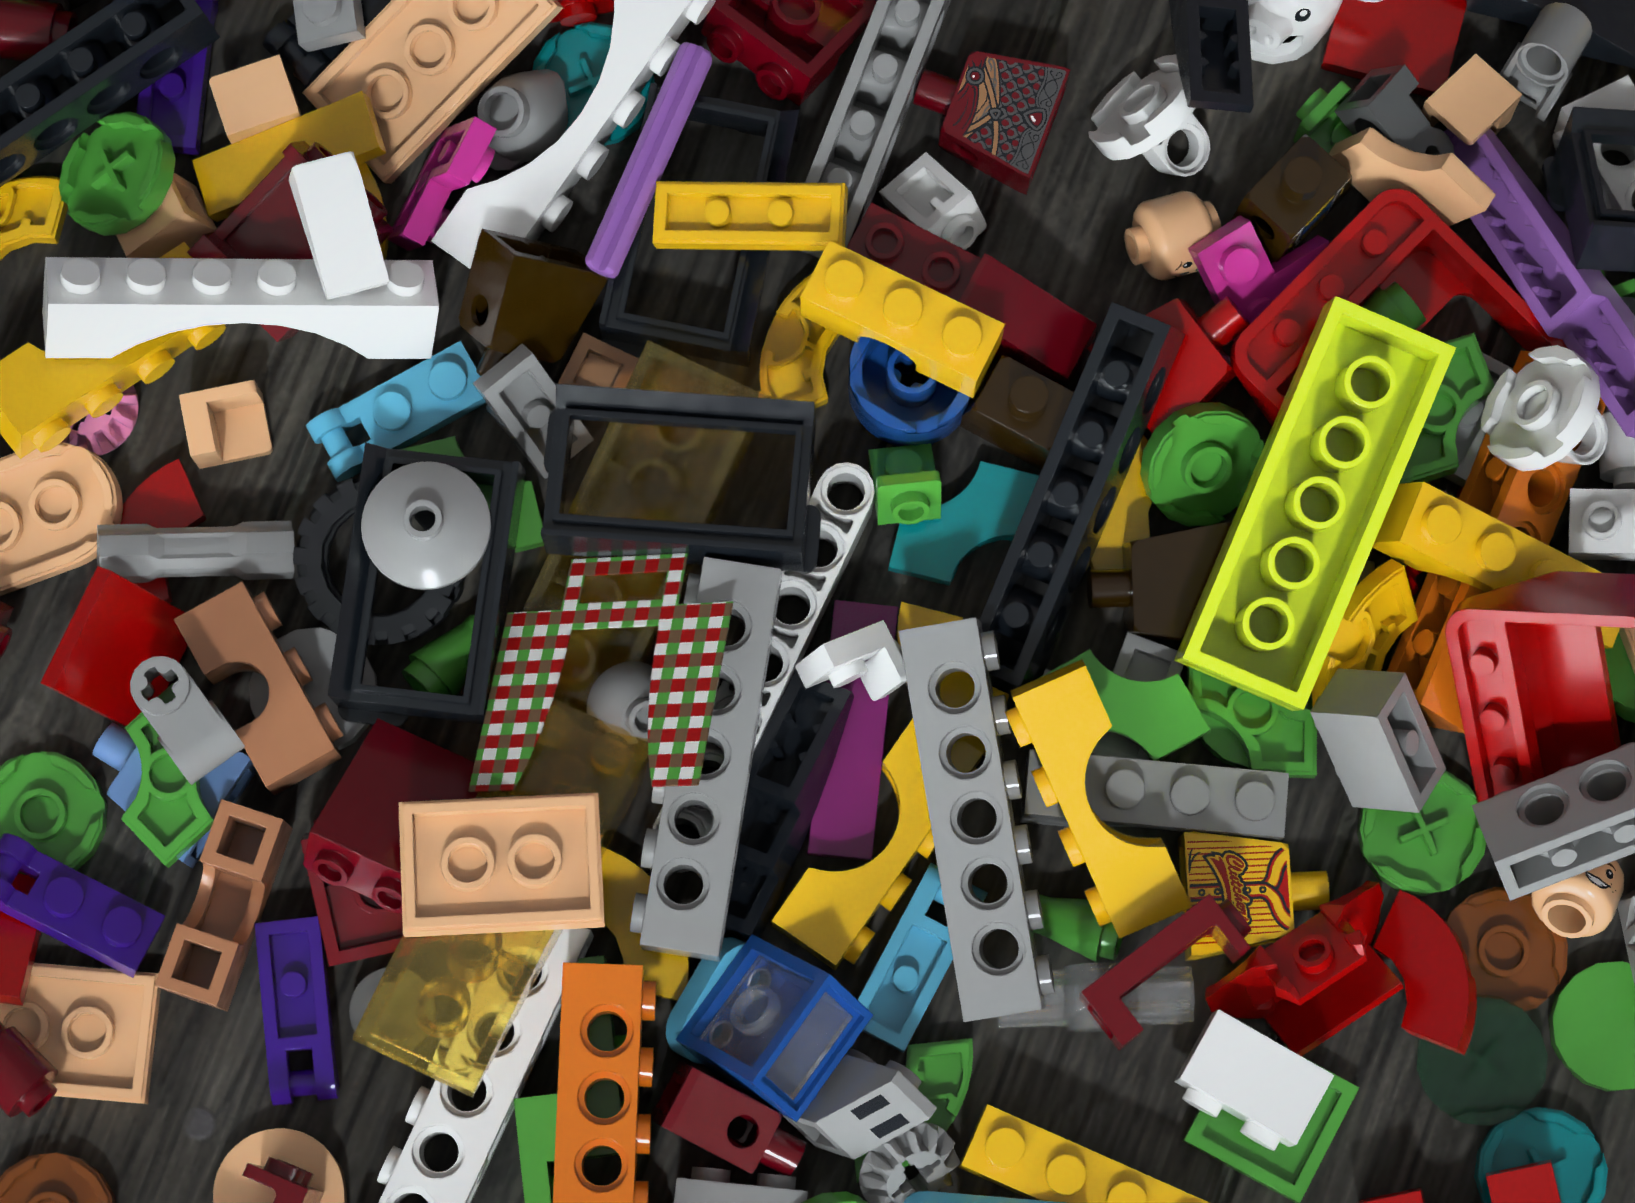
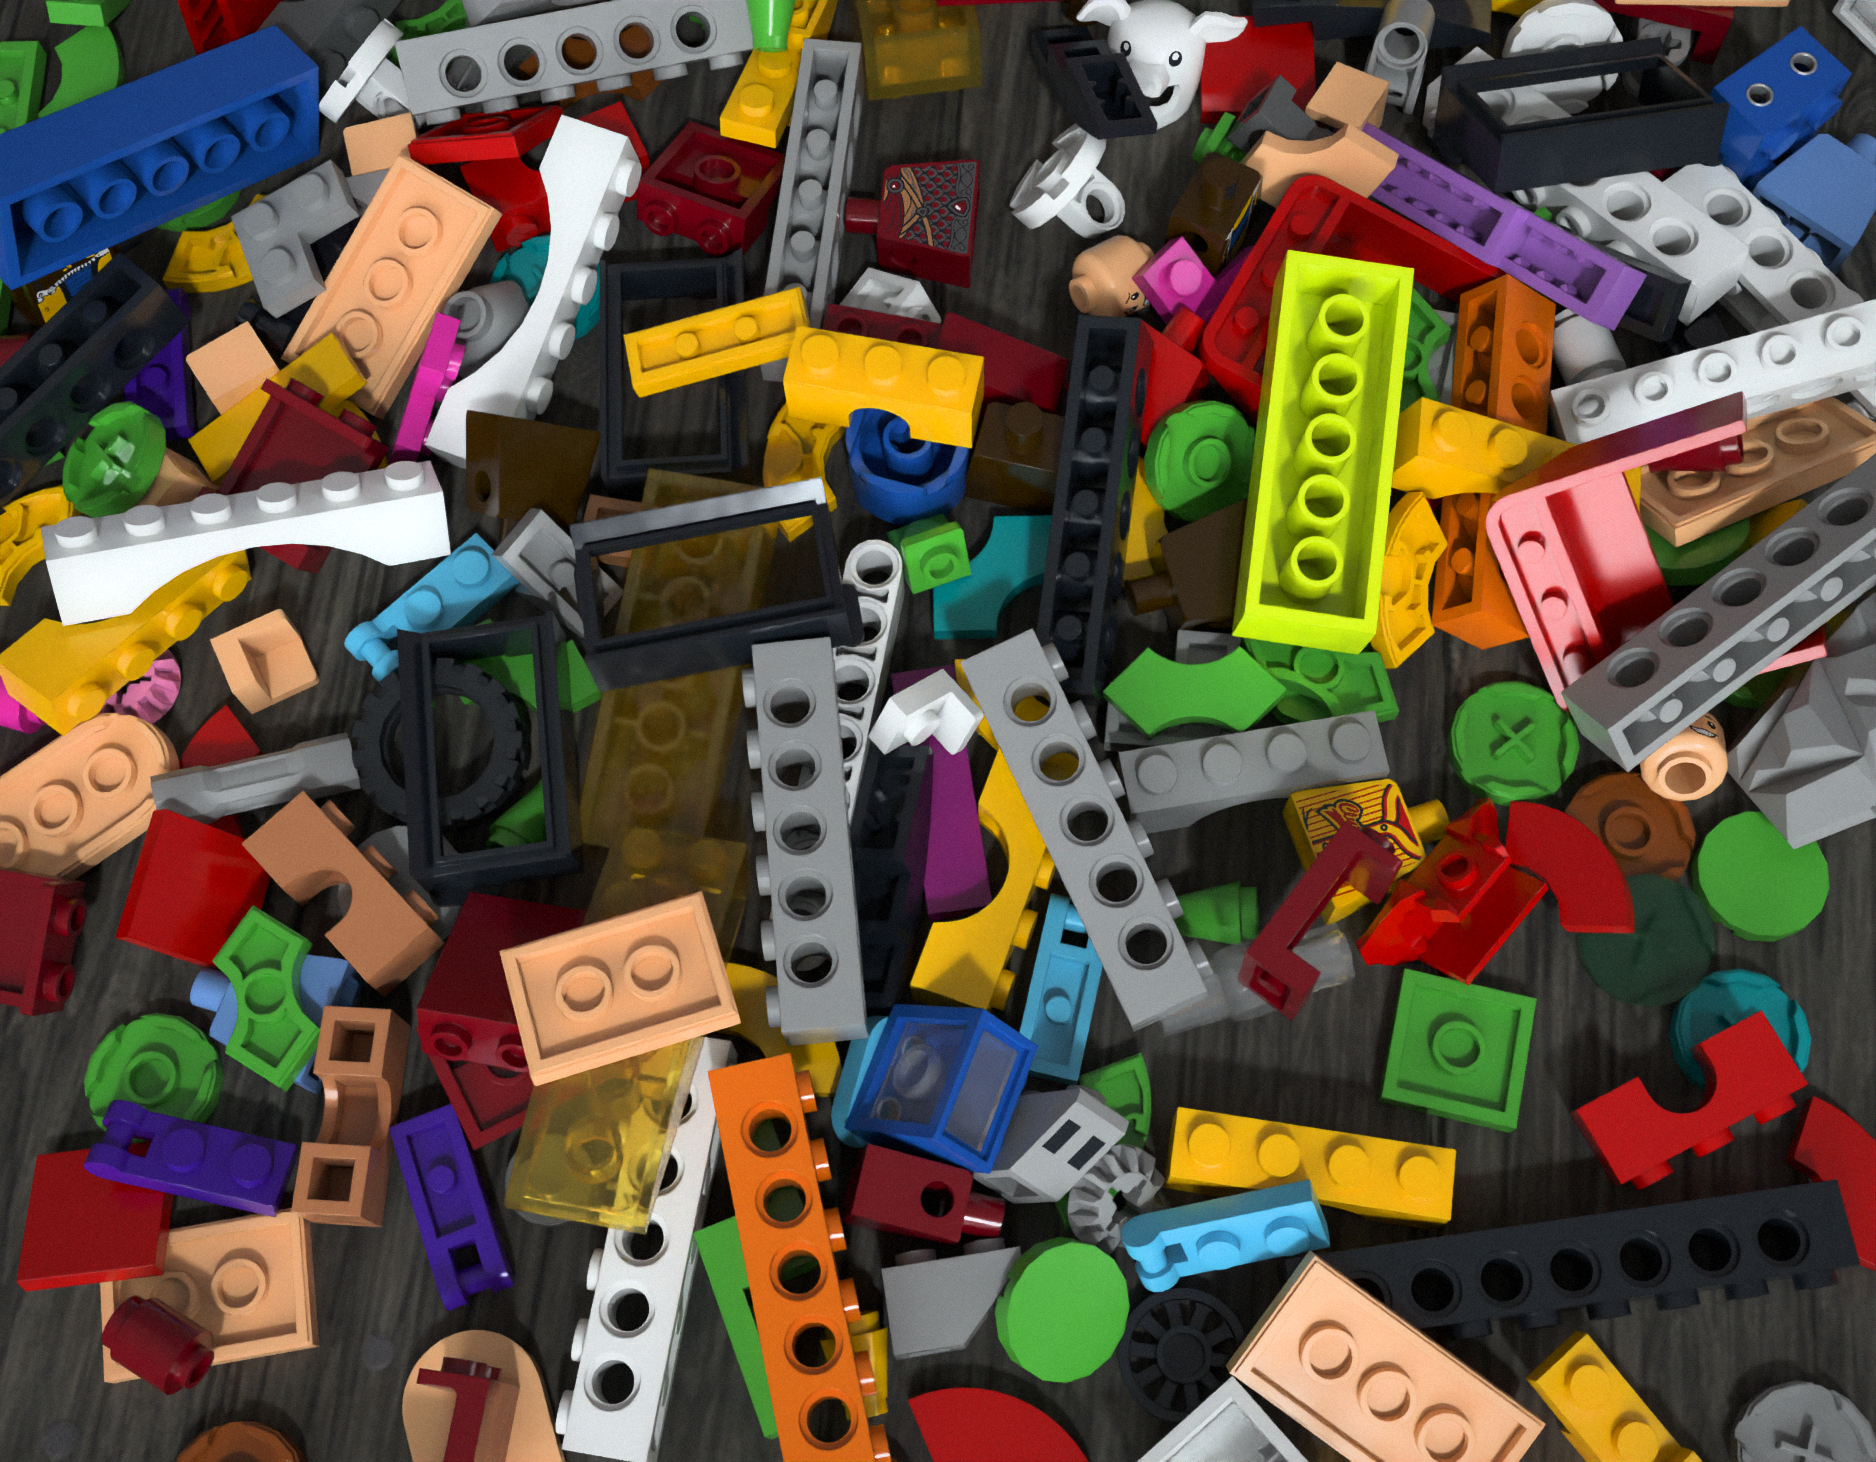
camera: 10 degrees left, 10 degrees down
light grey piece [130,656,245,785] -> none
white slope [288,151,389,300] -> none
light grey dish [361,462,491,590] -> none
piece [469,553,734,792] -> none
medium lavender axle [585,42,712,278] -> none
light grey brick [587,661,652,750] -> none
yellow arch [1005,659,1192,939] -> none
white brick [1174,1009,1334,1151] -> none
light grey brick [1310,668,1446,813] -> none
white tile [1481,345,1608,471] -> none

